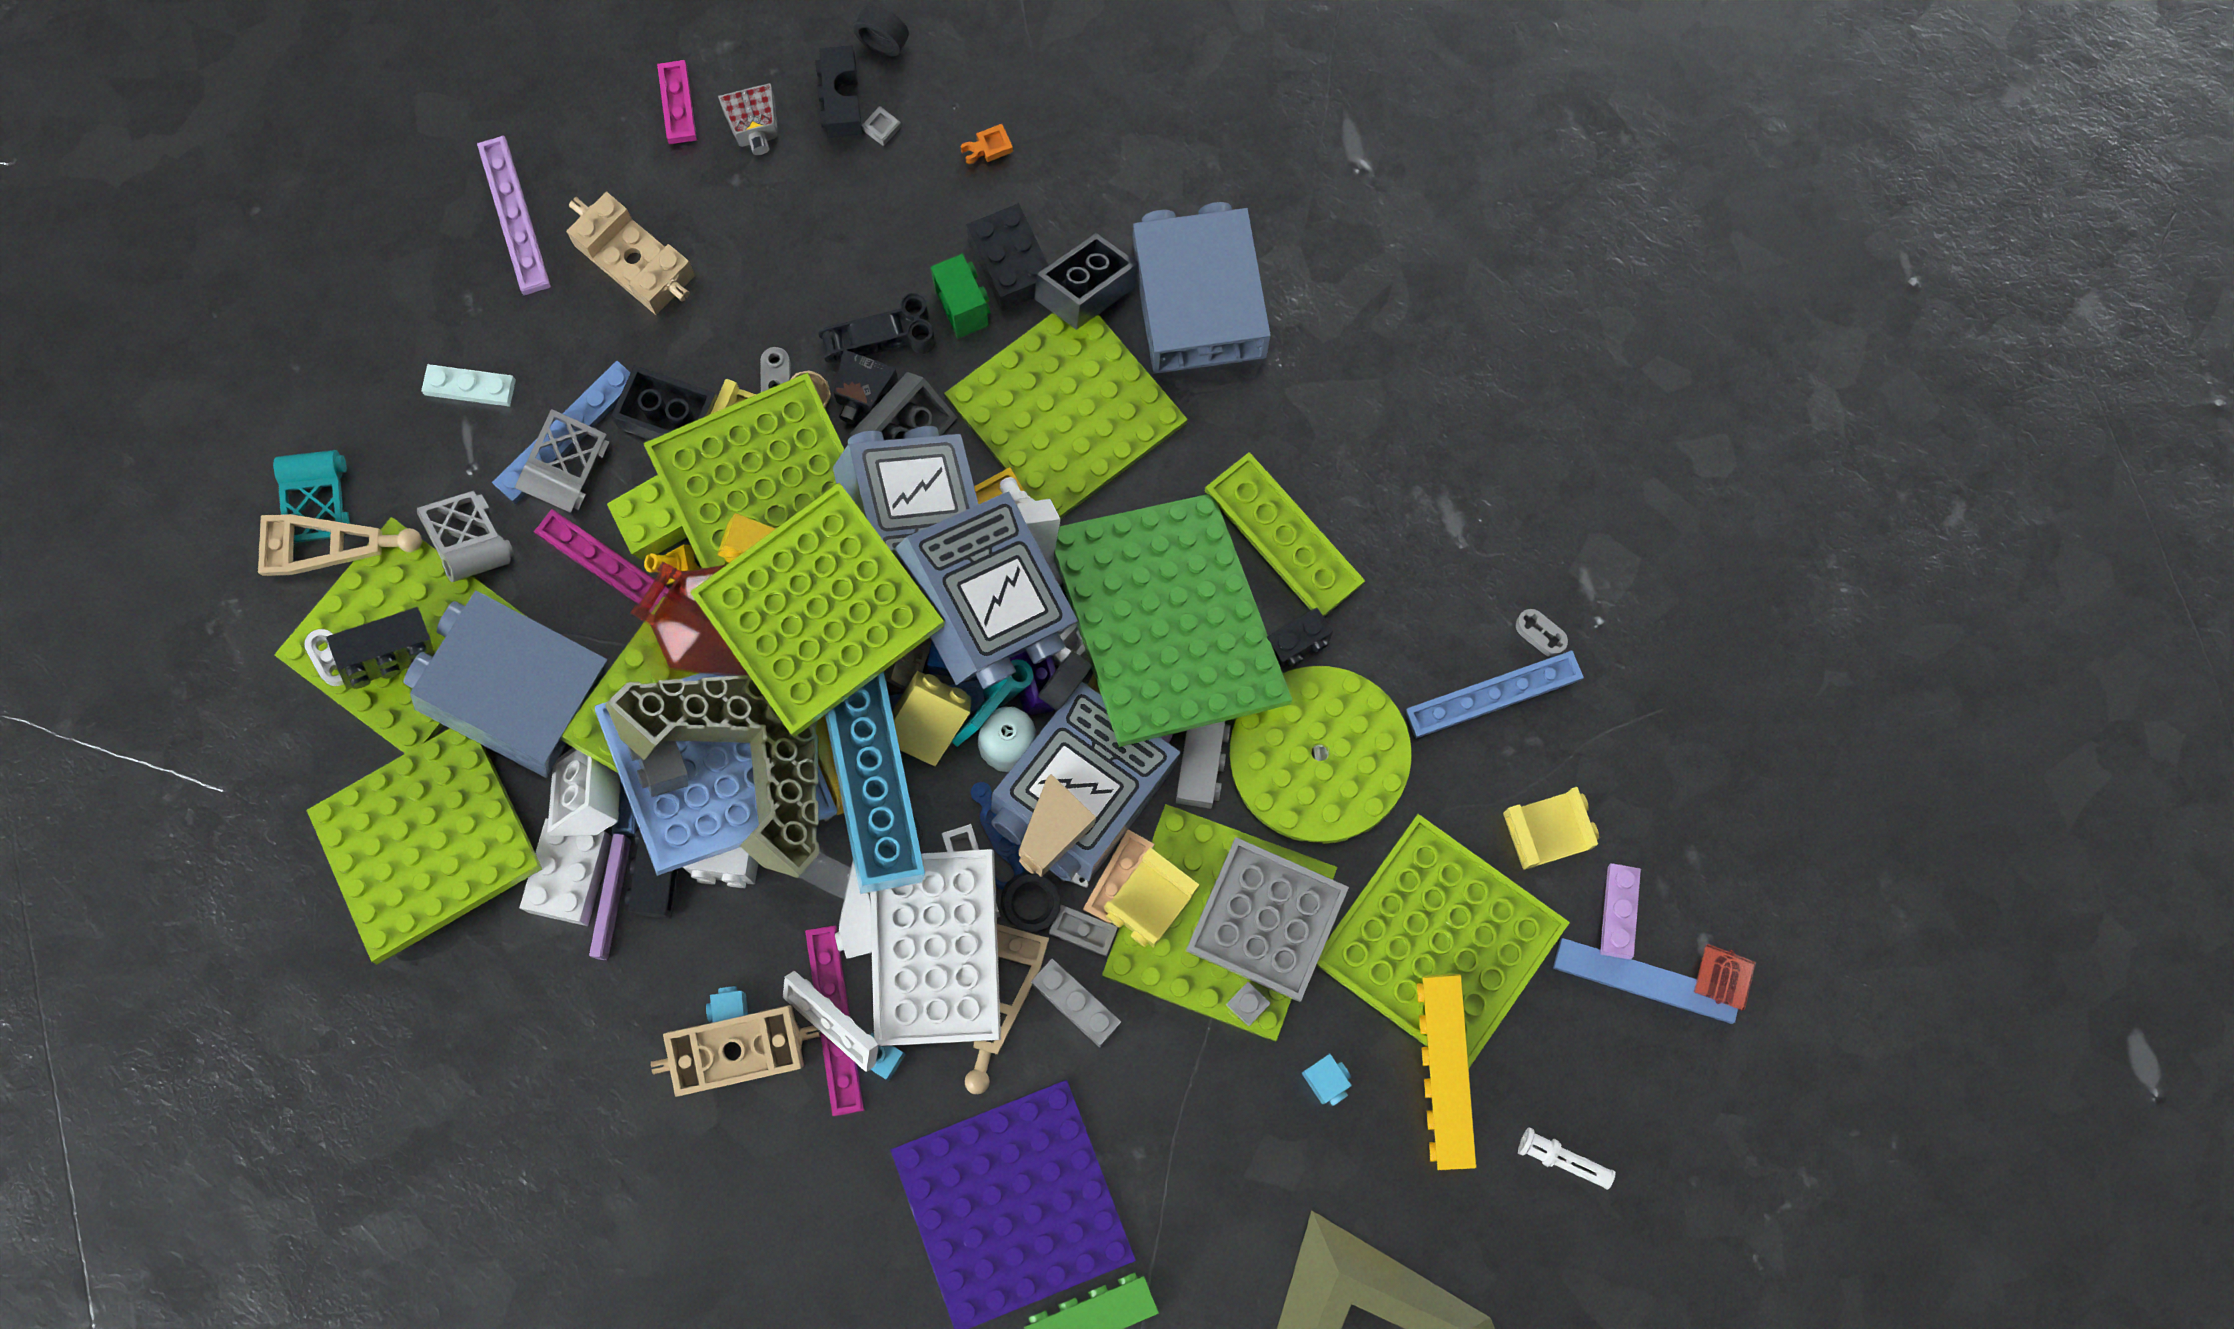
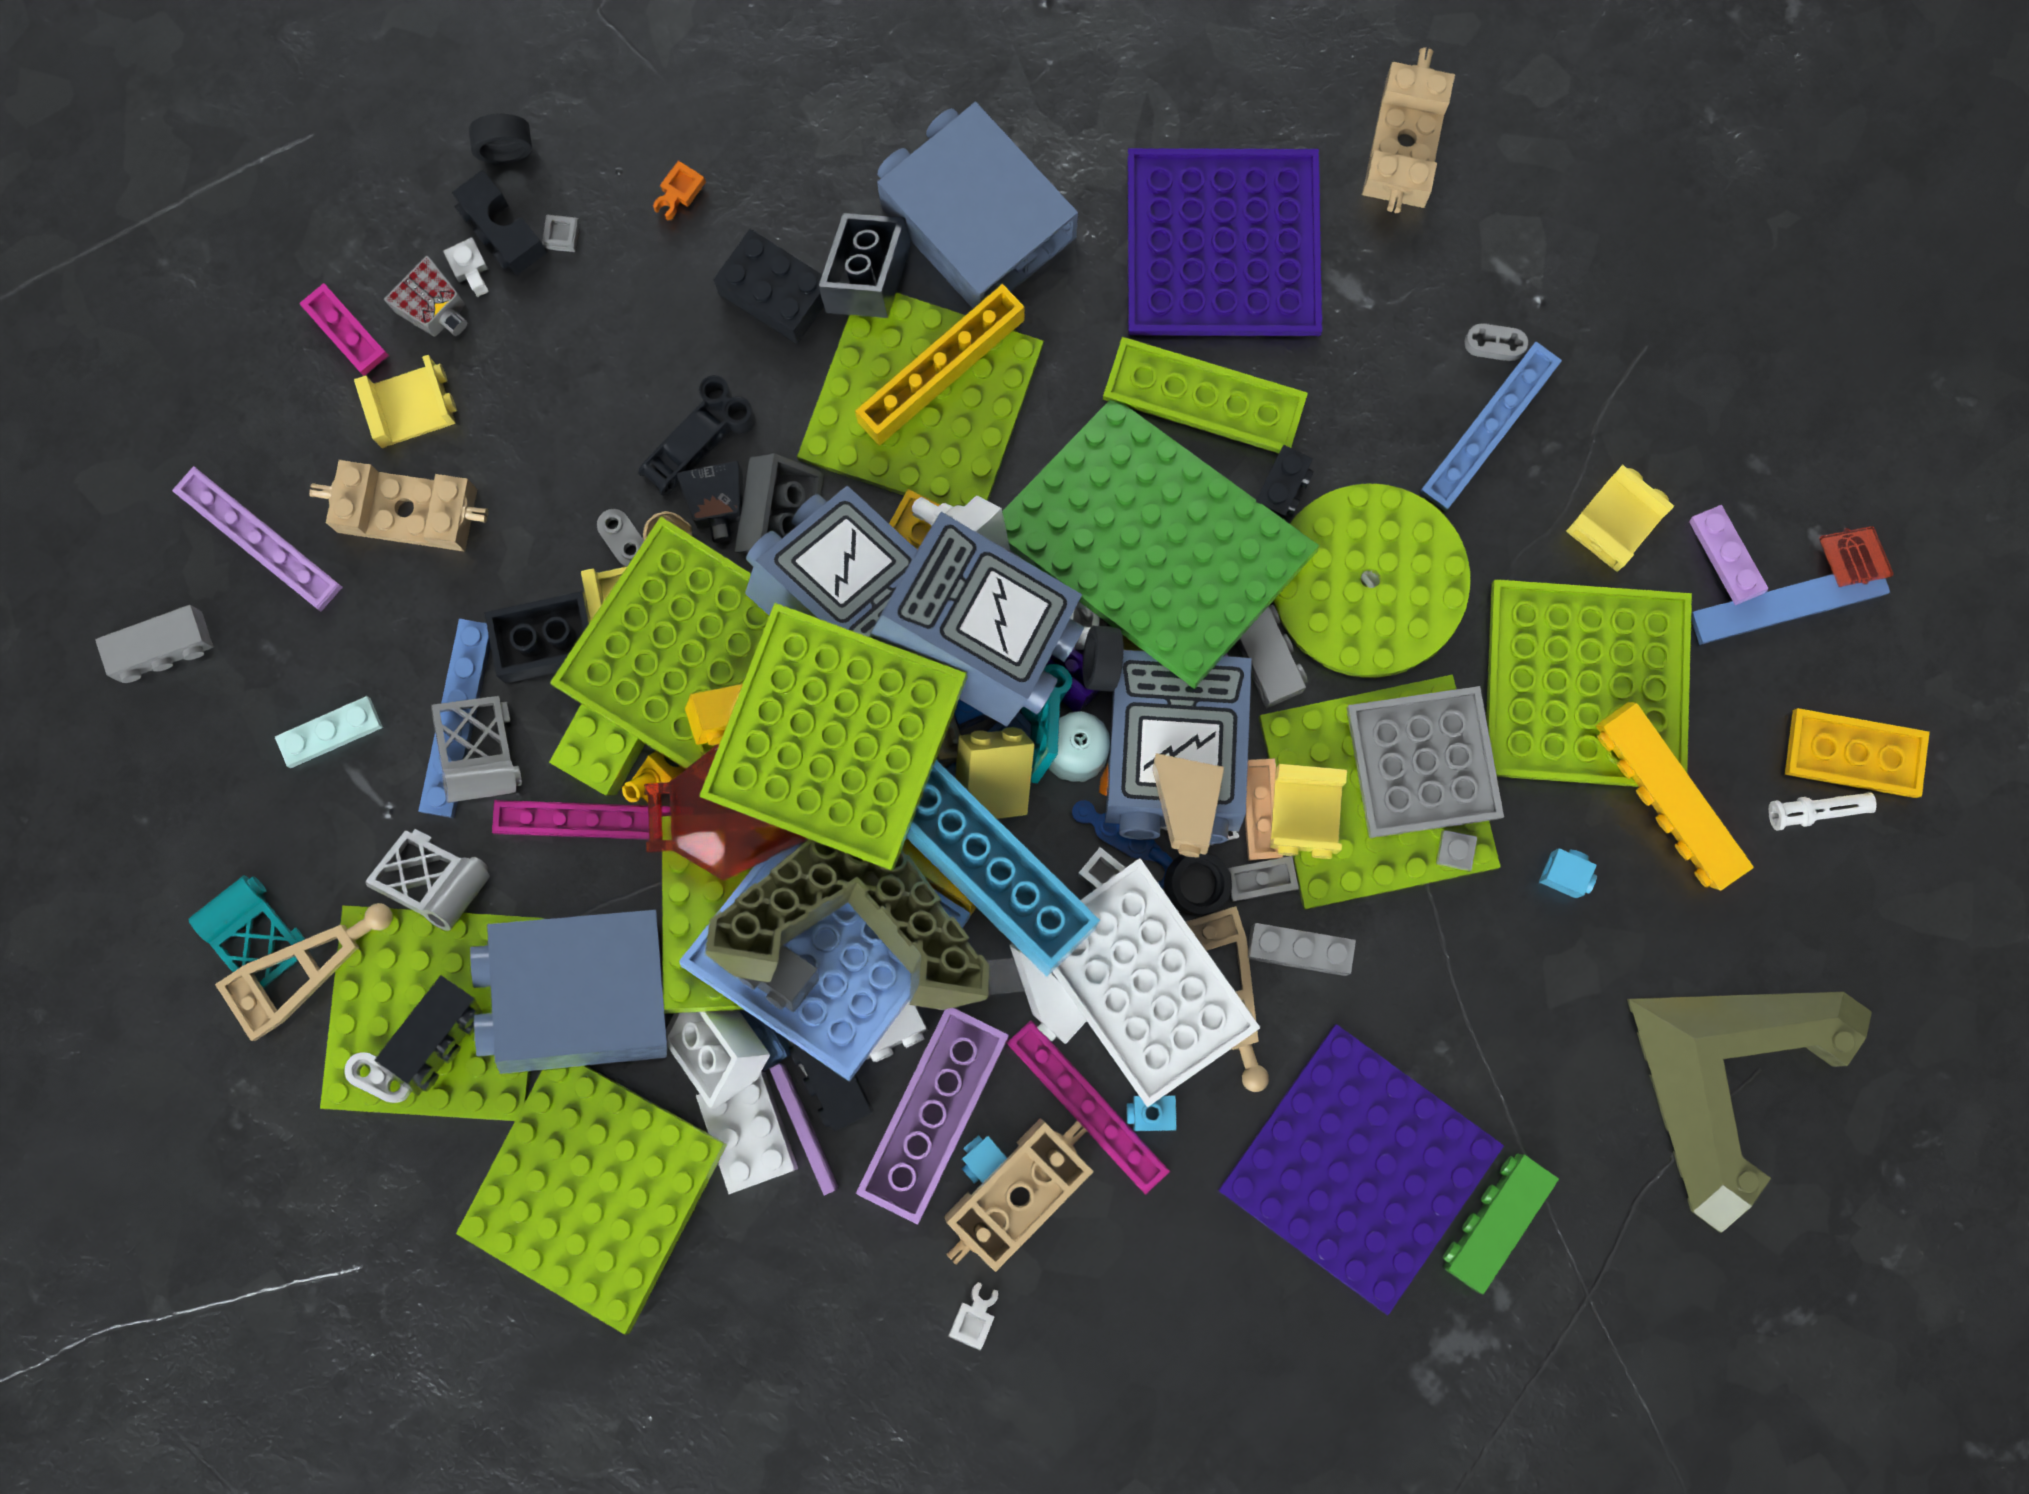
camera: 30 degrees left, 5 degrees up
white plate [783,971,879,1072] -> none
green brick [931,253,991,339] -> none
none -> light grey brick [95,605,214,683]
none -> light yellow panel [354,355,457,448]
none -> white plate [443,237,489,297]
none -> yellow brick [855,284,1025,446]
none -> lavender brick [856,1008,1009,1225]
none -> white plate [948,1282,998,1350]
none -> dark purple plate [1127,148,1322,336]
none -> tan brick [1362,48,1455,213]
none -> yellow plate [1785,708,1930,798]

